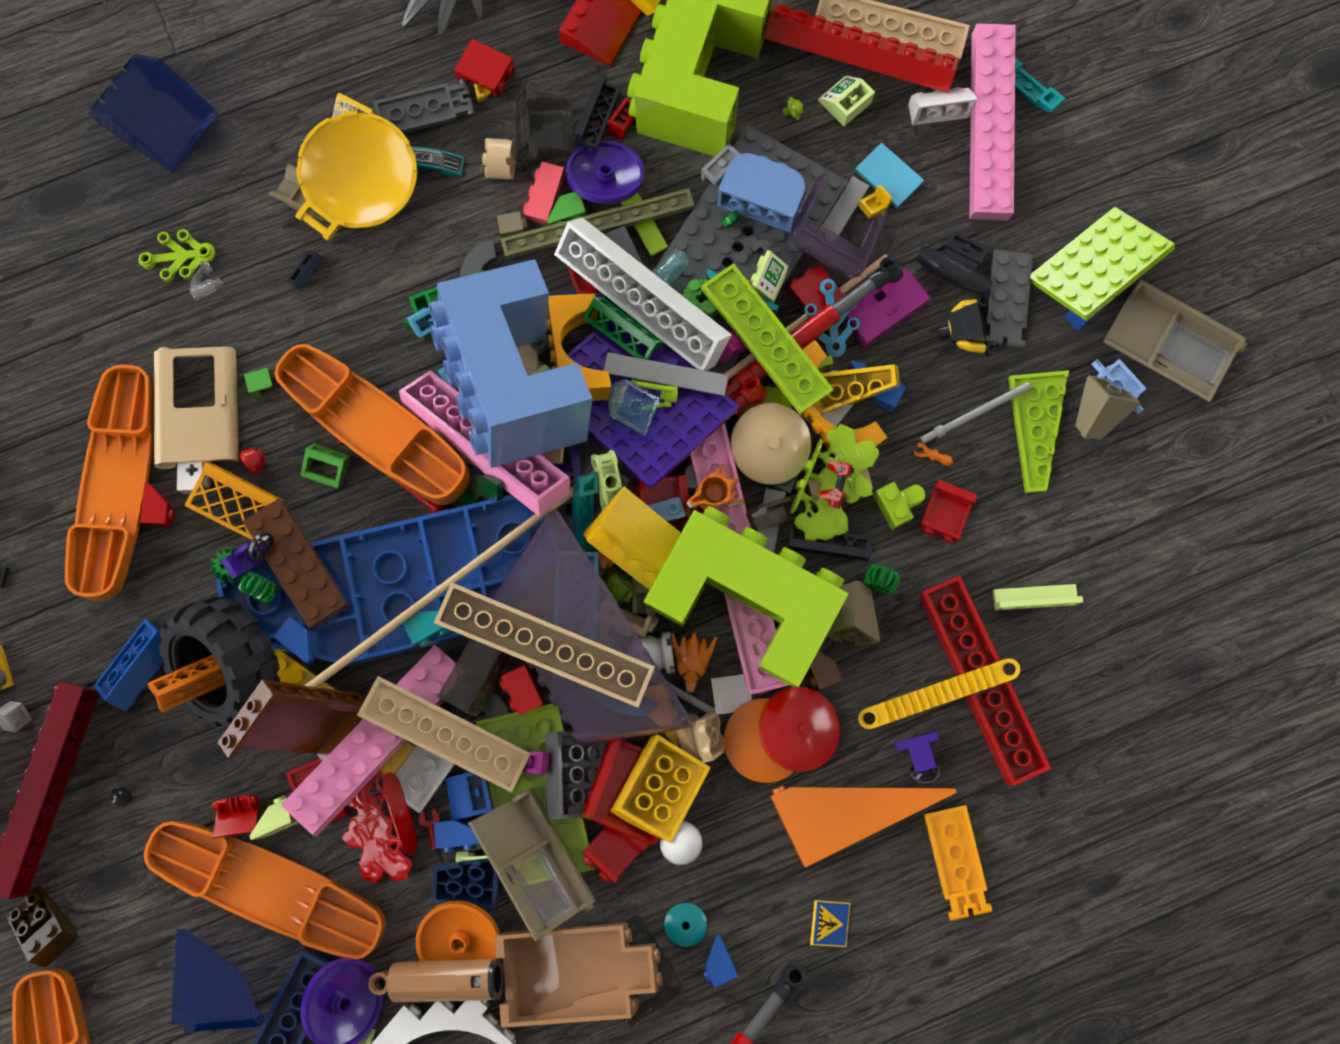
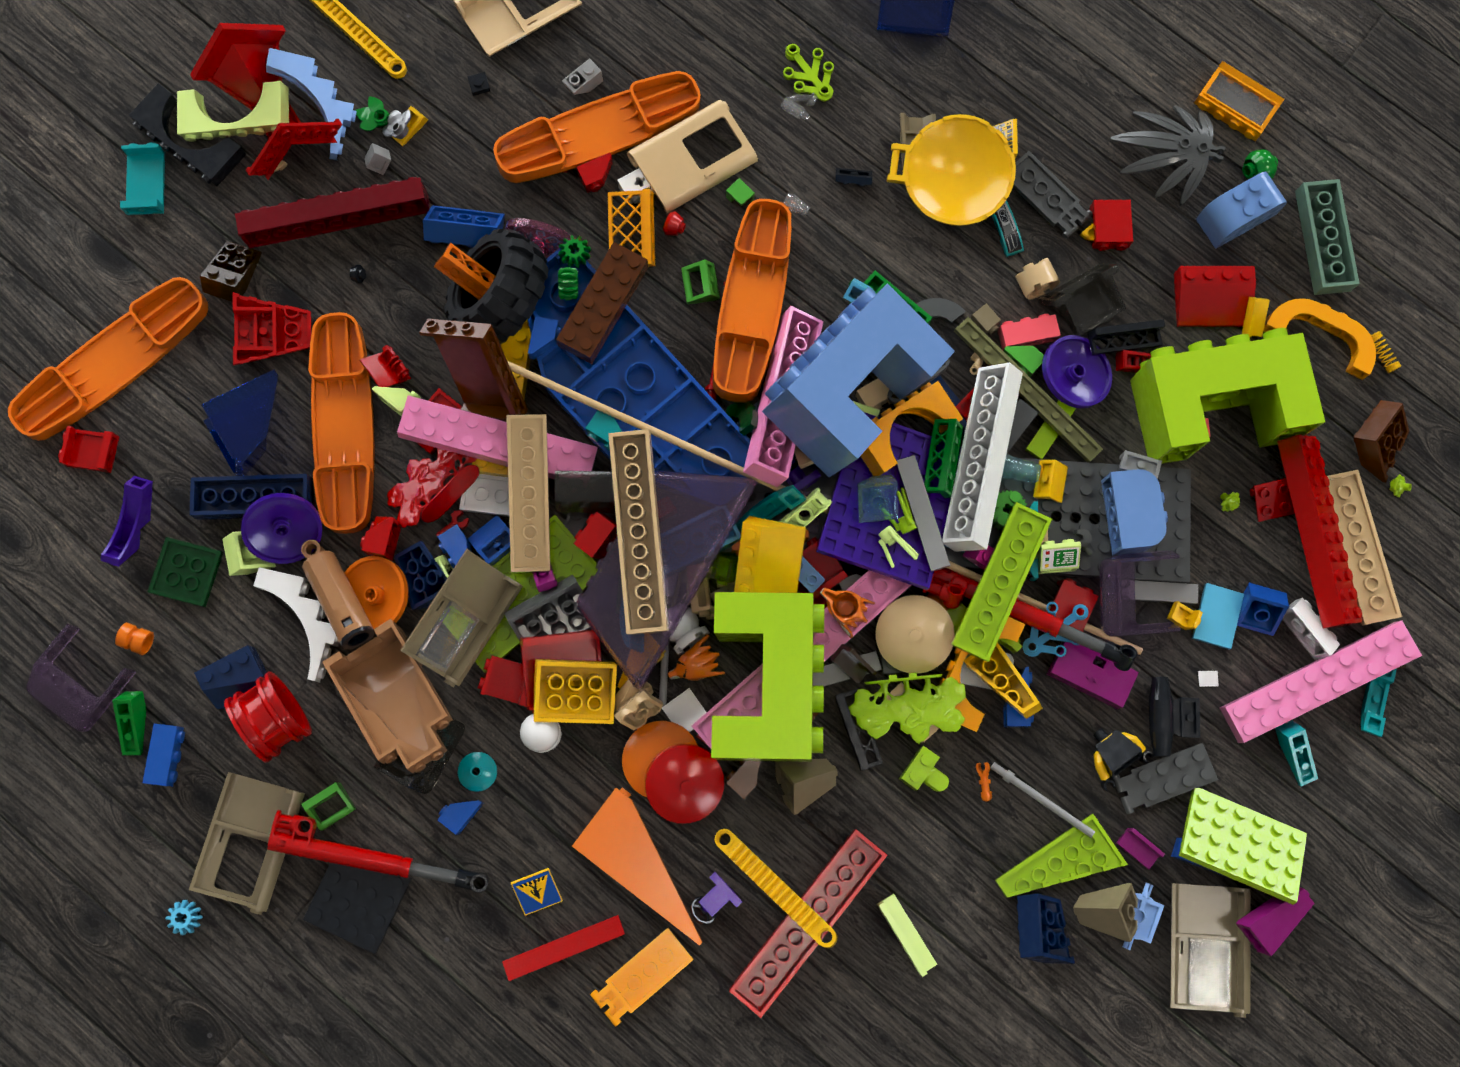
camera: 60 degrees right, 0 degrees up
dark purple piece [221,532,274,579] -> none
green tile [722,210,741,228] -> none
yellowish green slope [818,75,875,126] -> none
red piece [819,461,855,509] -> none
green gear [864,565,901,594] -> none
red panel [919,480,978,544] -> none
none -> red wedge [233,292,311,366]
none -> red slope [360,517,402,561]
none -> red slope [502,915,625,981]
none -> clear pink dish [505,218,575,256]
none -> light grey slope [562,58,603,95]
none -> clear cone [783,193,810,216]
none -> yellowish green plant [878,525,919,568]
none -> tan arm [970,352,983,375]
none -> dark blue wedge [1017,893,1075,964]
none -> yellow panel [1033,460,1068,503]
none -> magenta panel [1116,828,1165,870]
none -> white sticker [1198,671,1219,687]
none -> magenta slope [1236,887,1315,956]
none -> blue slope [1237,583,1289,636]
none -> red hinge [1250,478,1295,522]
none -> teal slope [1275,720,1318,786]

